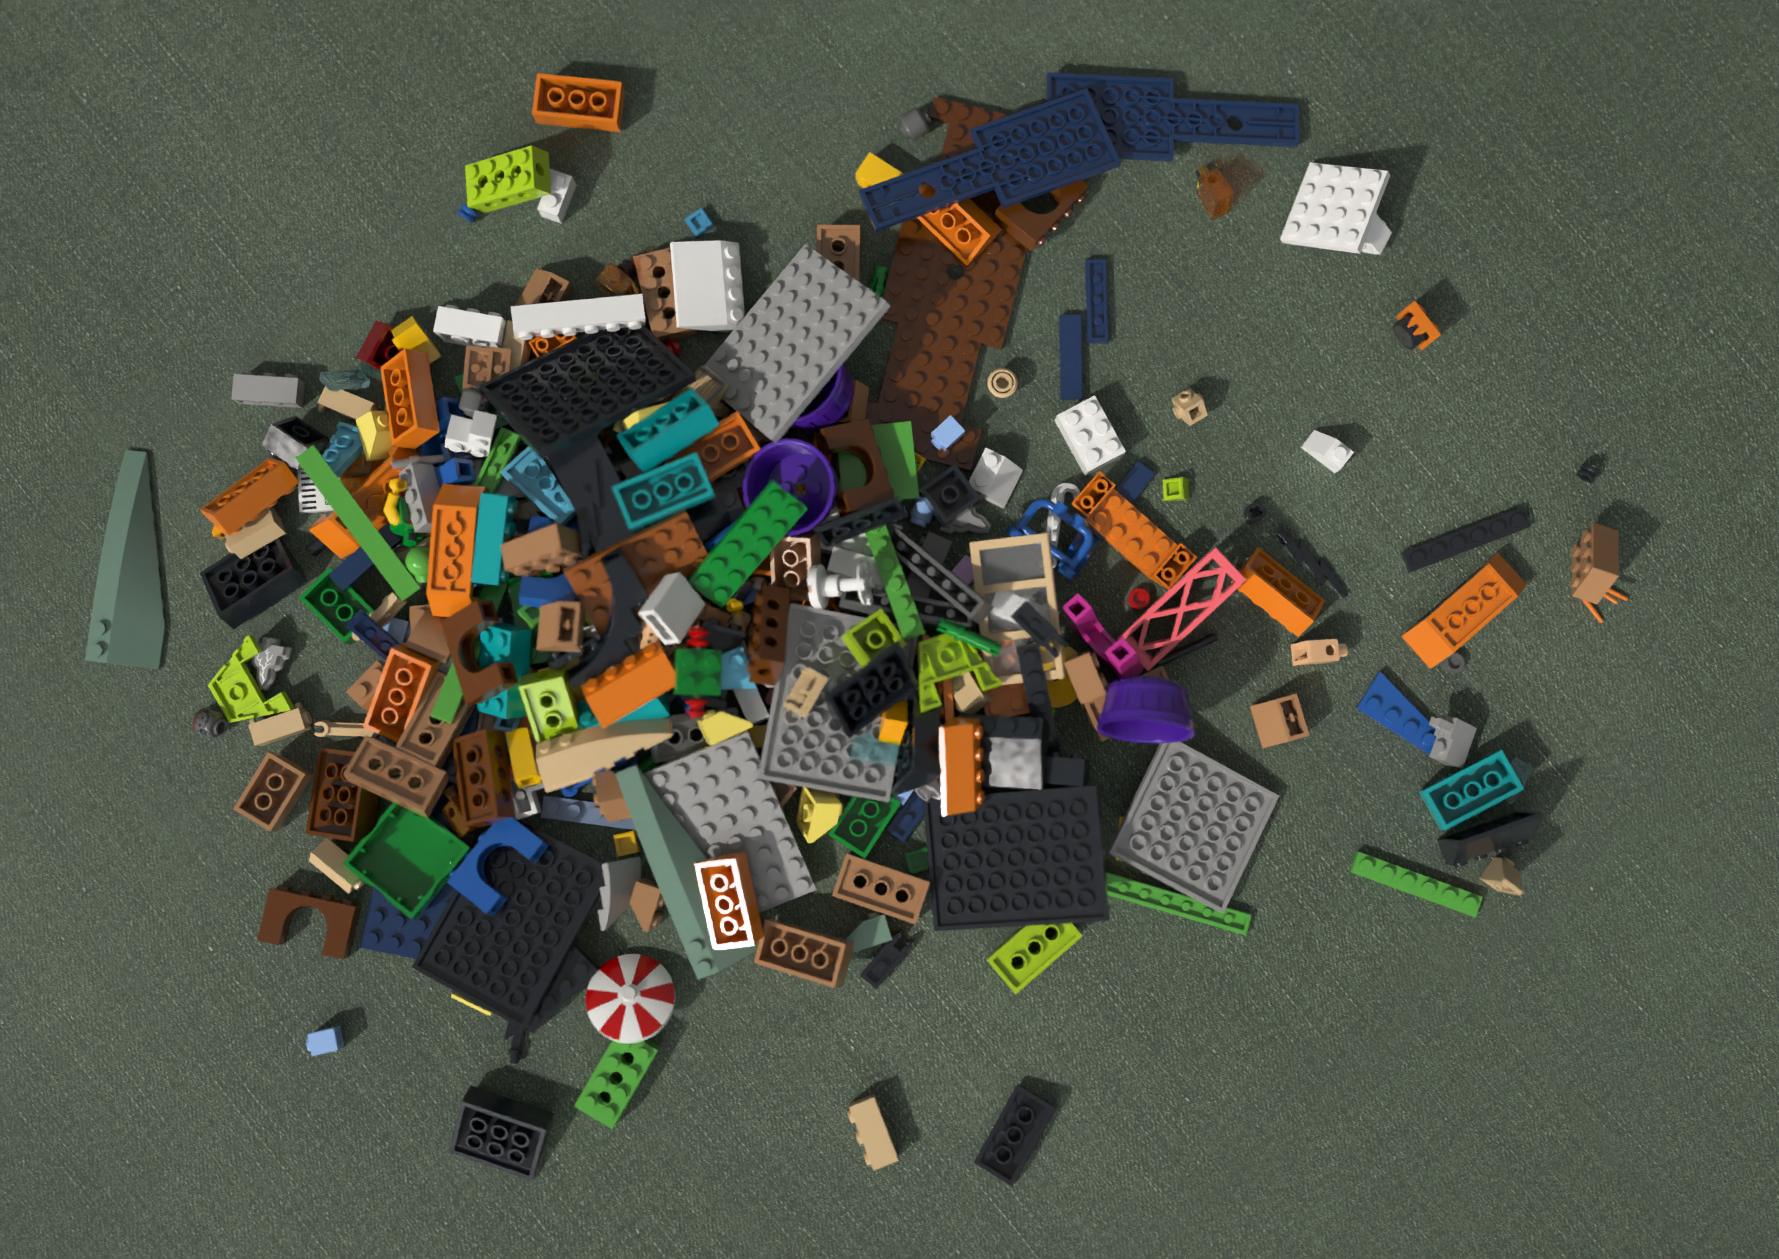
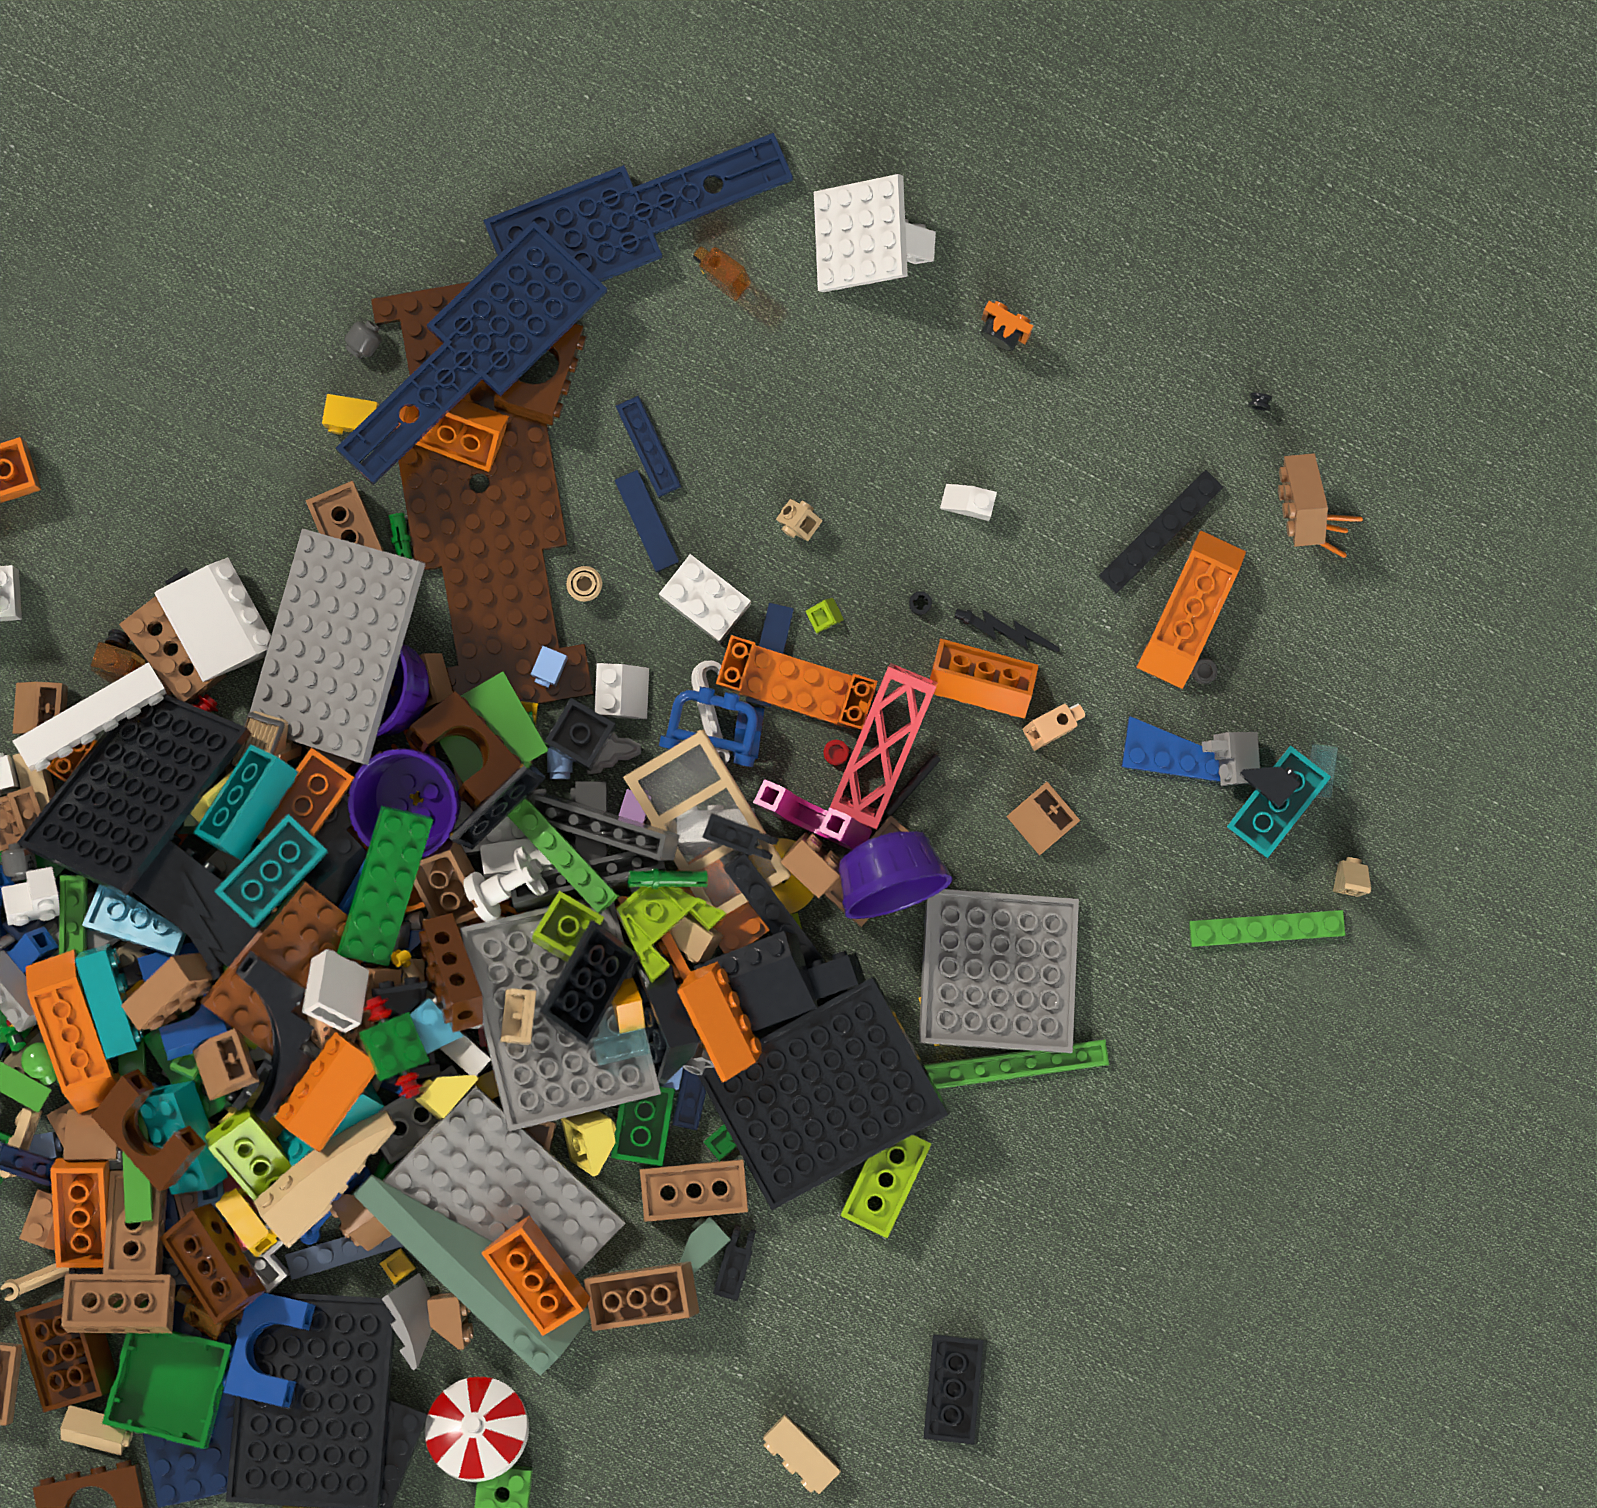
camera: 25 degrees left, 0 degrees up
dark azure tile [685,208,714,238] -> none
black slope [1437,811,1543,868] -> none
none -> black slope [1240,767,1300,809]

